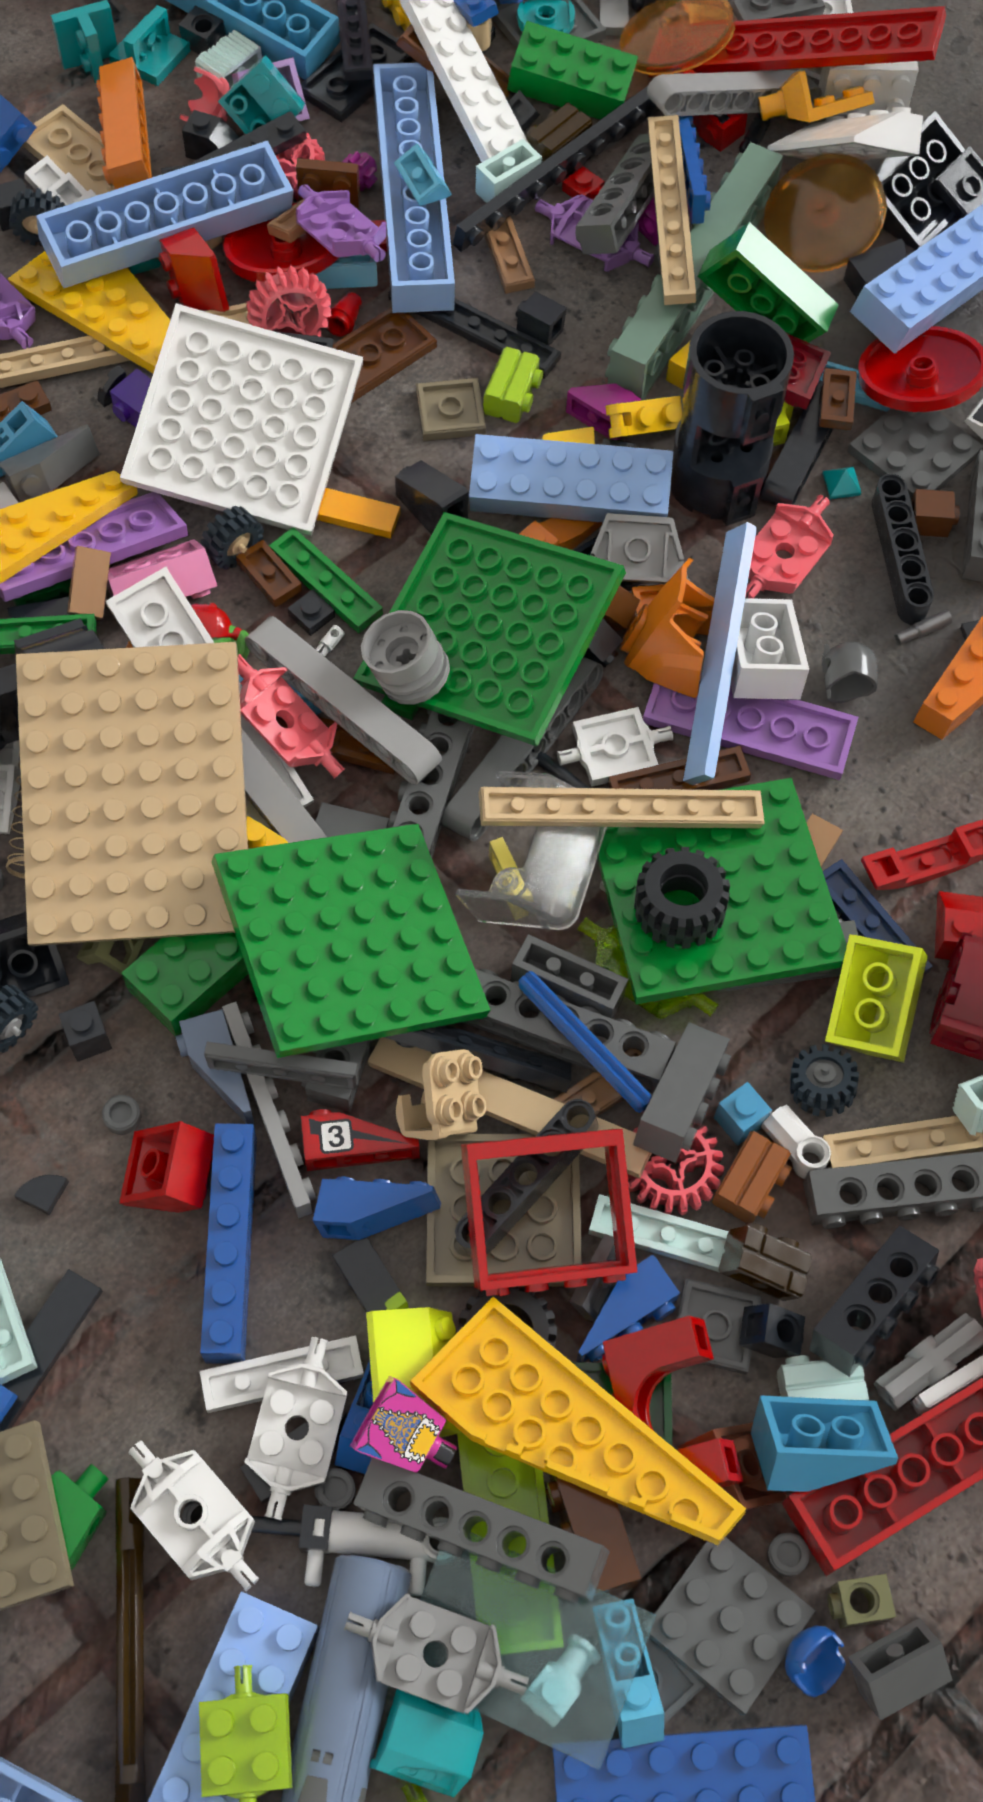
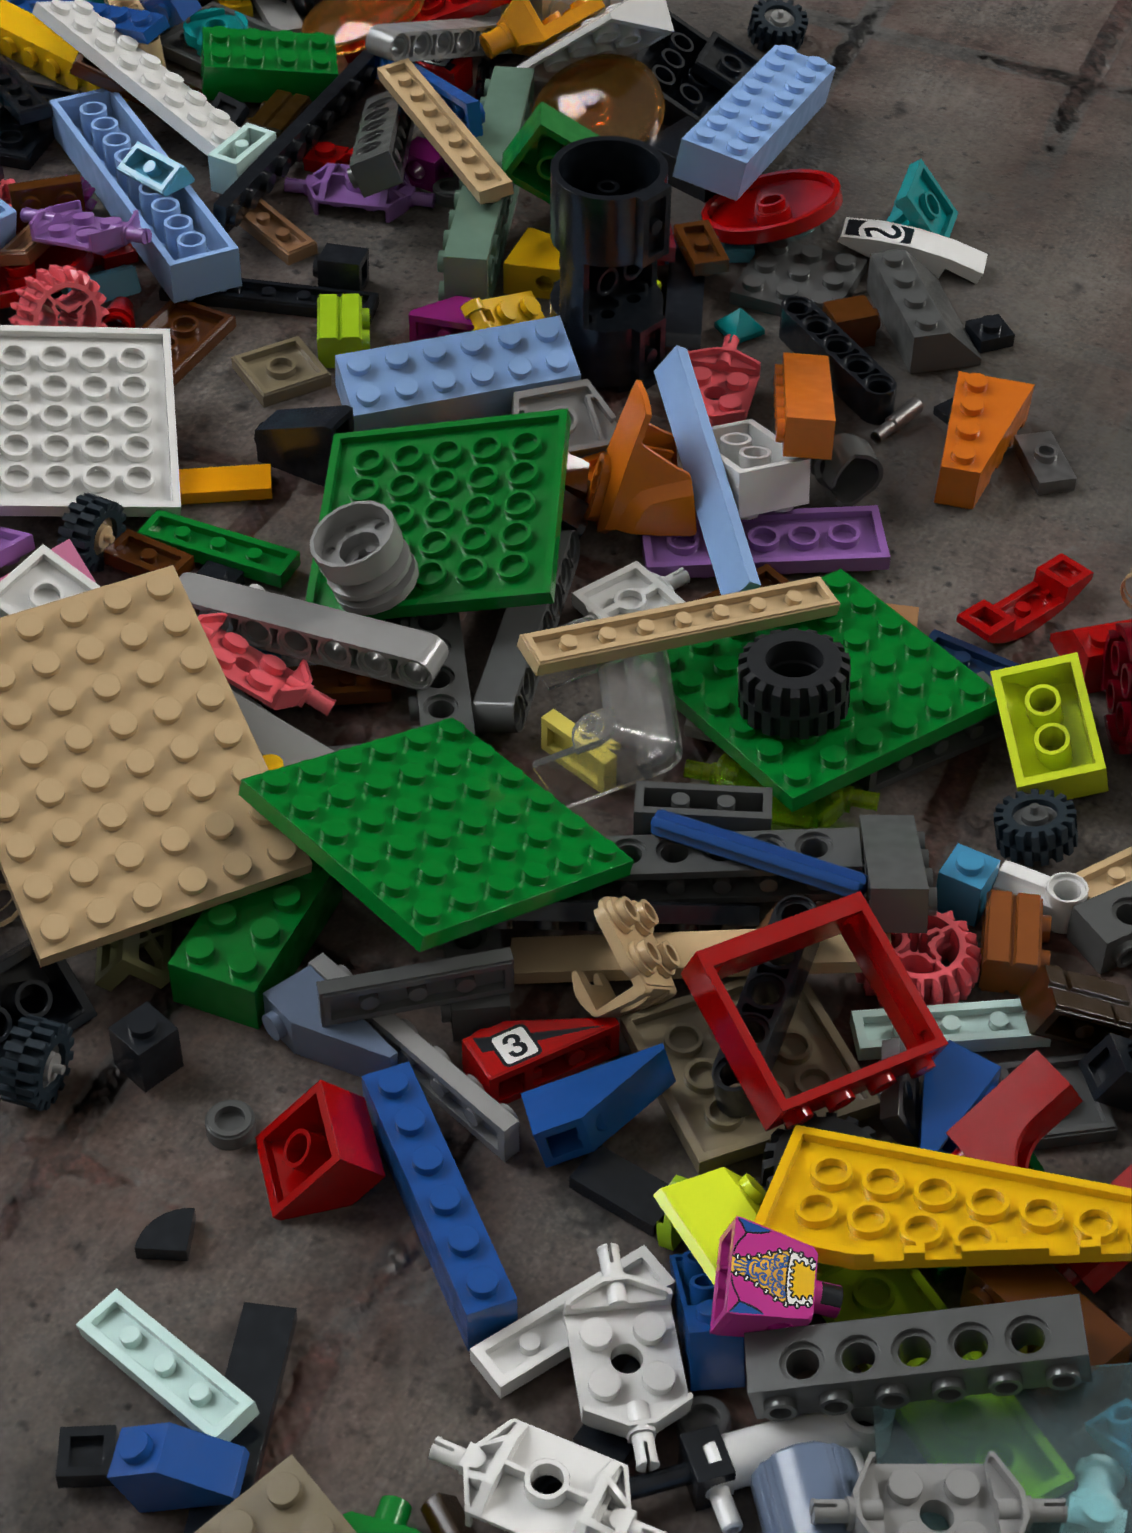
camera: 20 degrees left, 20 degrees down
none -> orange brick [773,352,836,460]

